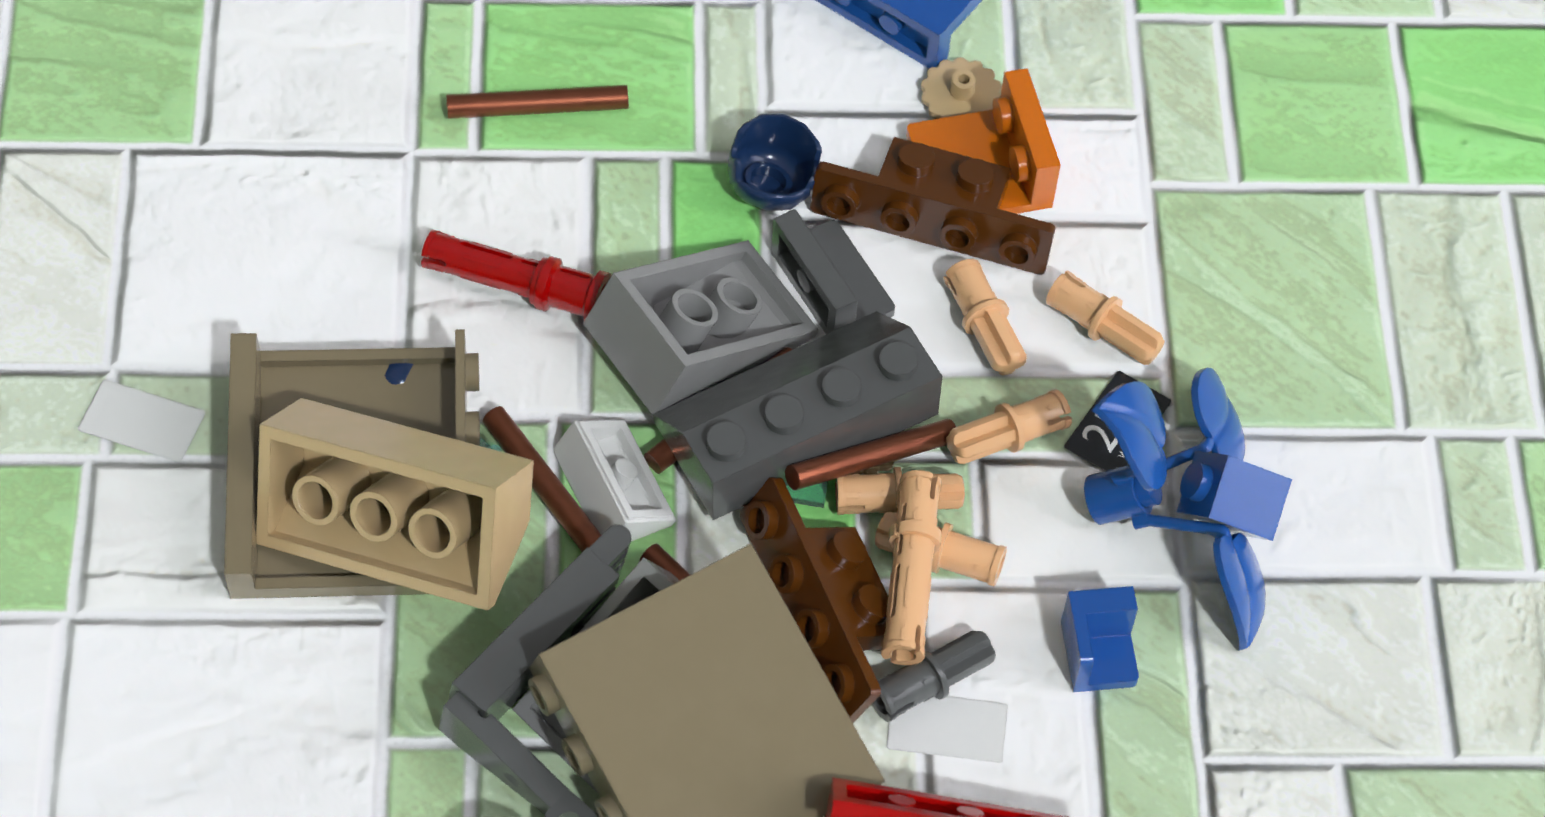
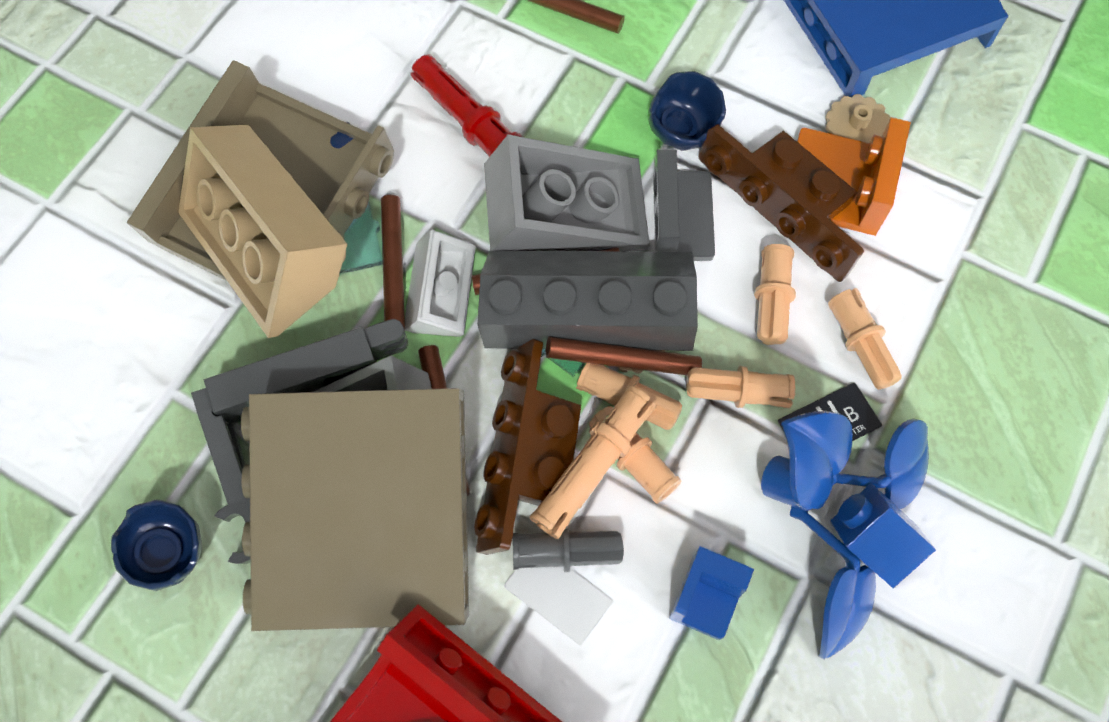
camera: 35 degrees right, 10 degrees up
white sticker [78,380,205,462] -> none

